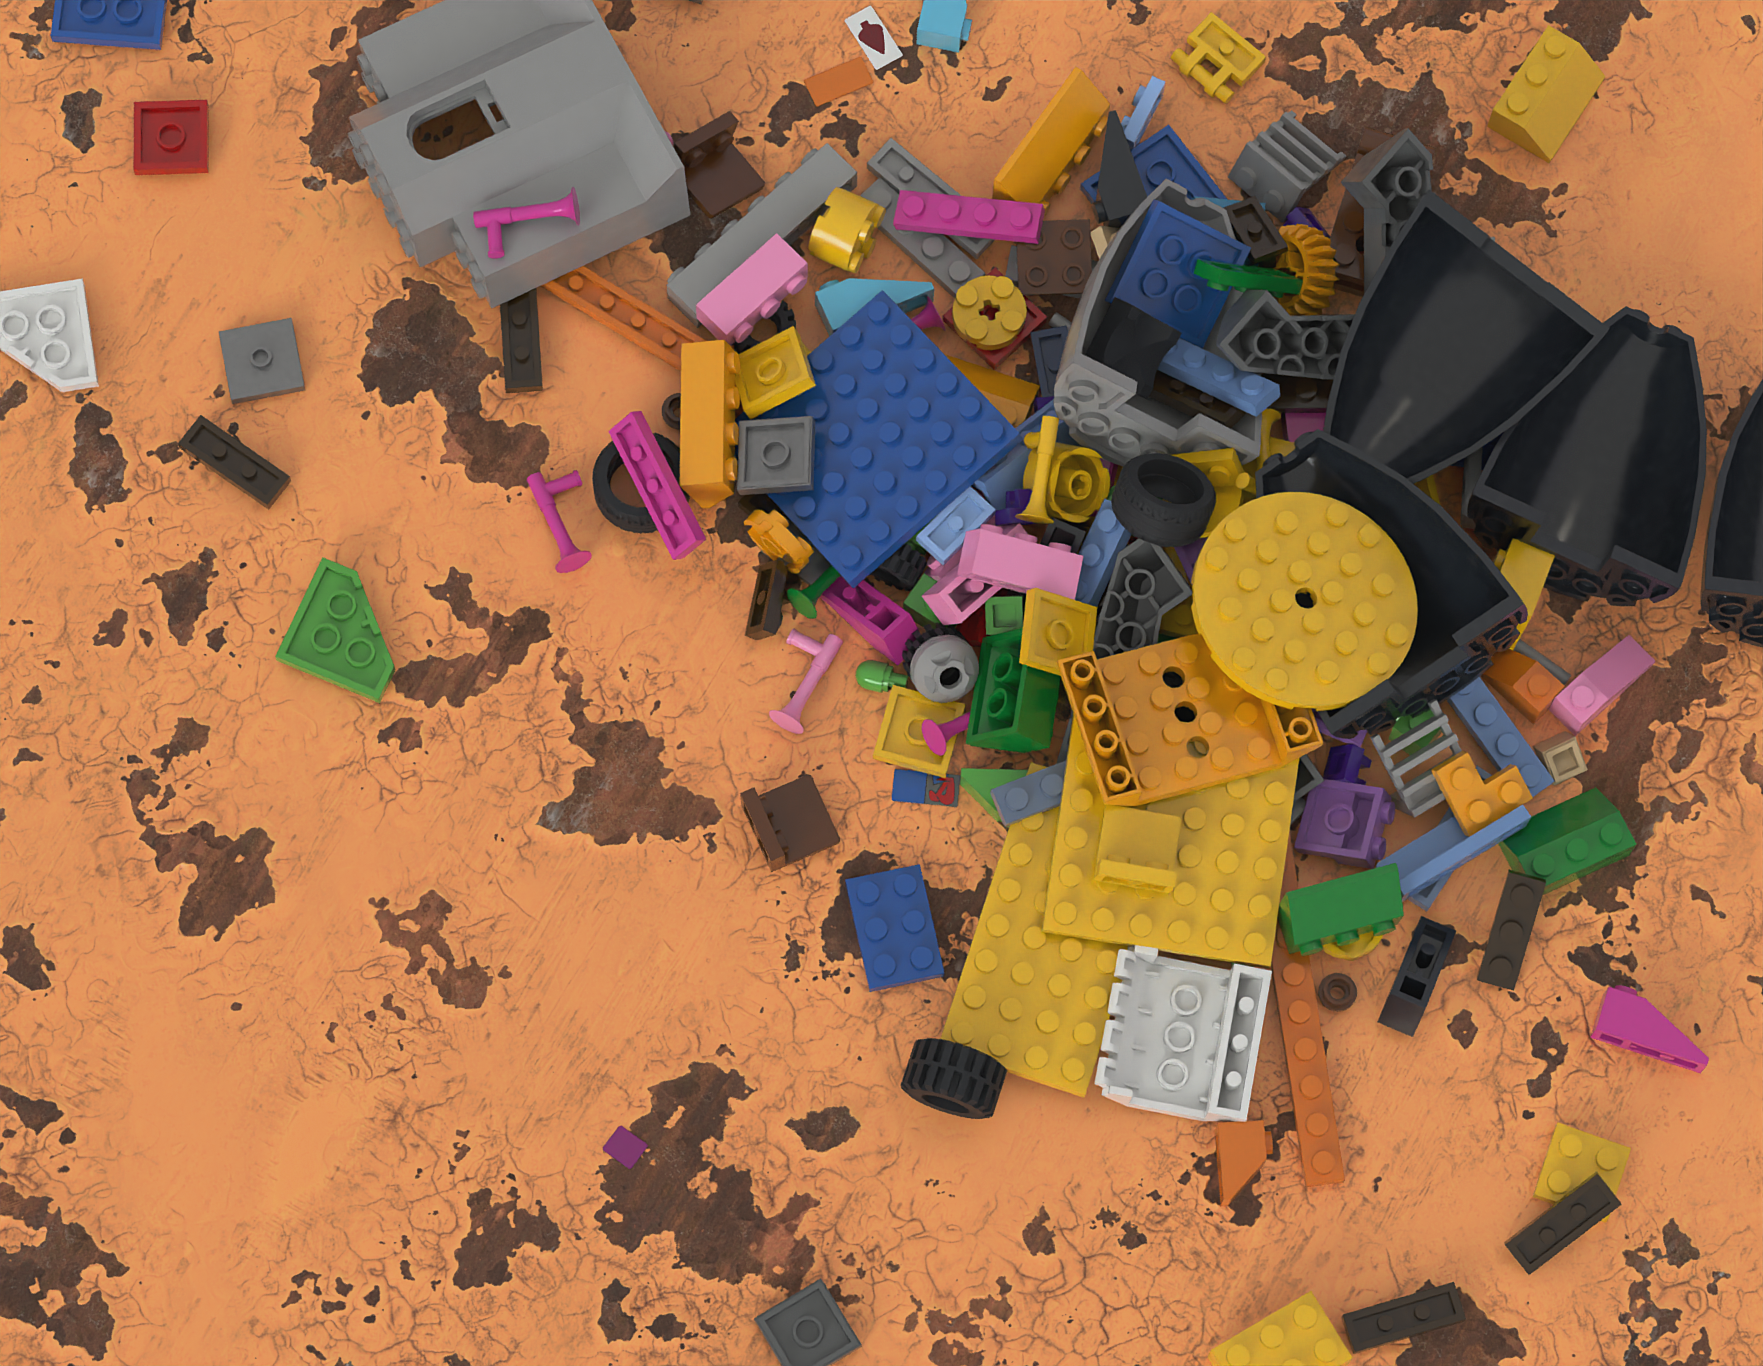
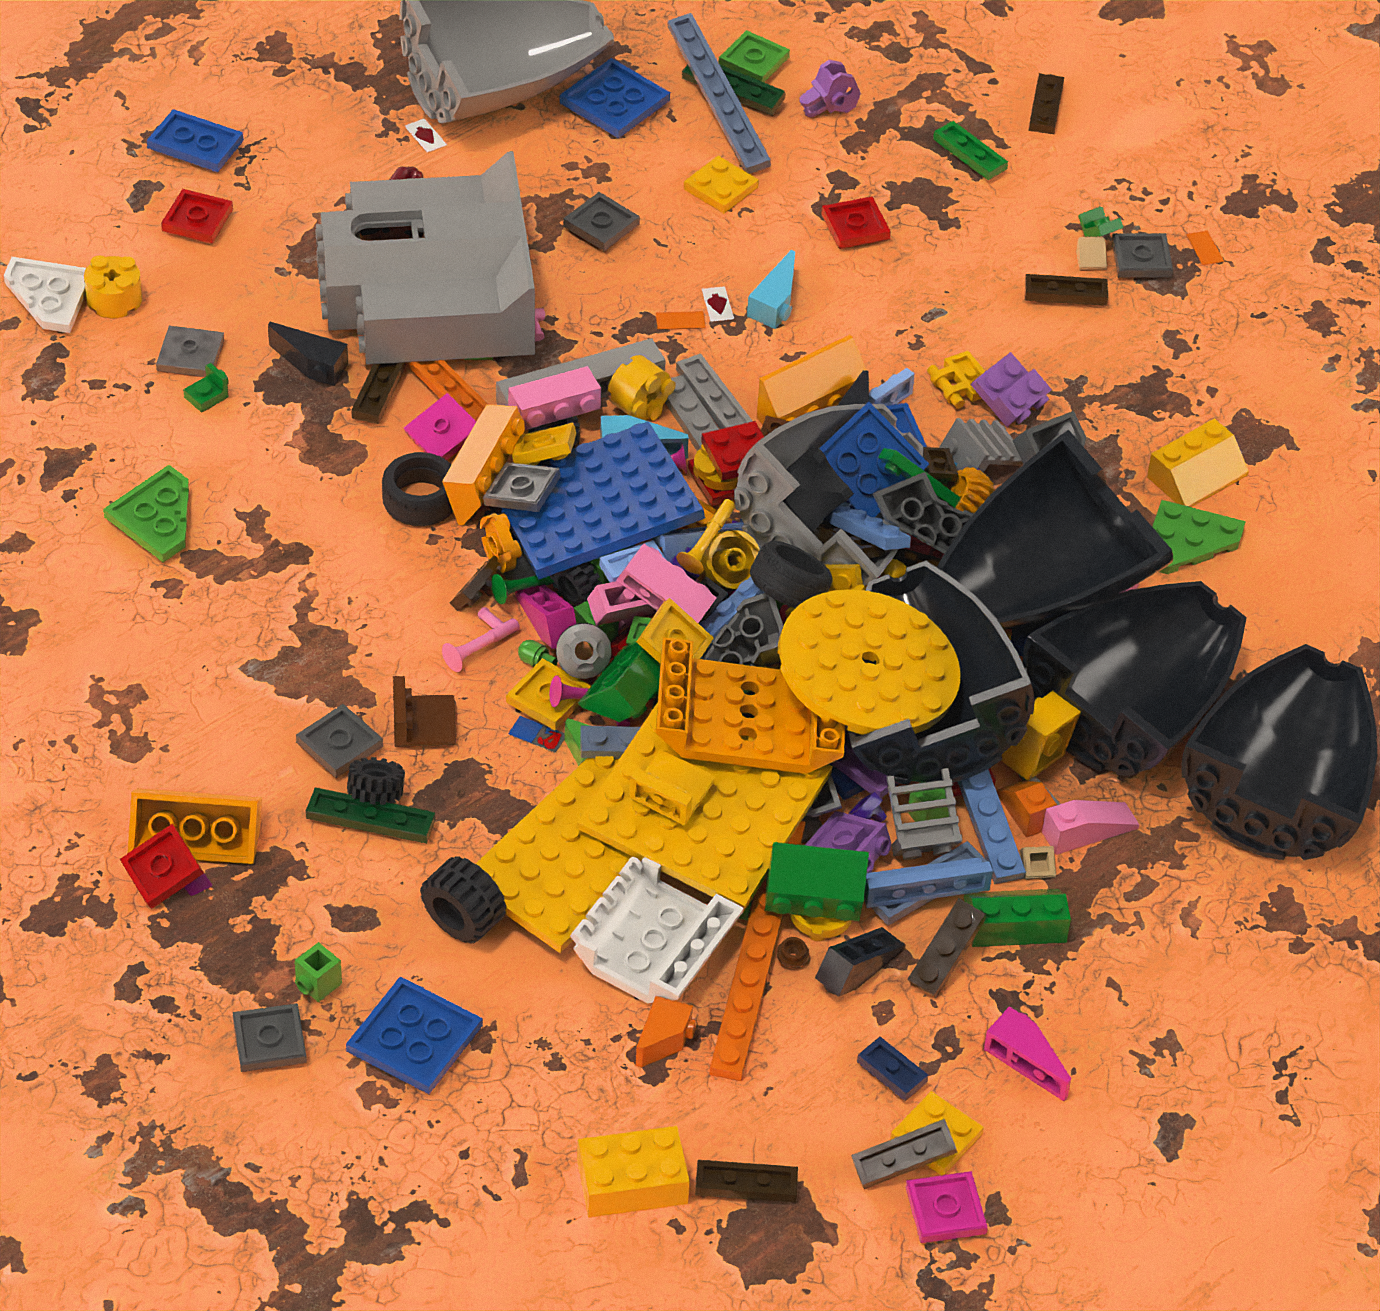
camera: 20 degrees right, 25 degrees down
dark brown plate [178,415,291,510] -> none
dark pink piece [473,187,580,259] -> none
dark pink piece [527,470,592,573] -> none
dark pink plate [608,411,707,560] -> none
reddish brown bracket [673,111,765,219] -> none
blue plate [845,864,945,992] -> none
dark pink plate [893,190,1045,244] -> none
light orange plate [1431,751,1533,837] -> none
none -> yellow brick [84,255,142,319]
none -> red plate [119,824,204,909]
none -> light orange slope [127,788,262,864]
none -> green bracket [183,363,229,413]
none -> black slope [268,321,348,386]
none -> bright green brick [295,942,342,1002]
none -> dark grey plate [296,704,383,778]
none -> dark green plate [306,787,435,844]
none -> blue plate [346,976,483,1094]
none -> black tyre [347,757,405,805]
none -> dark pink plate [403,393,476,460]
none -> red plate [701,421,764,481]
none -> dark blue plate [857,1036,928,1101]
none -> dark pink plate [905,1171,988,1243]
none -> medium lavender plate [970,352,1052,427]
none -> bright green plate [1152,500,1246,574]

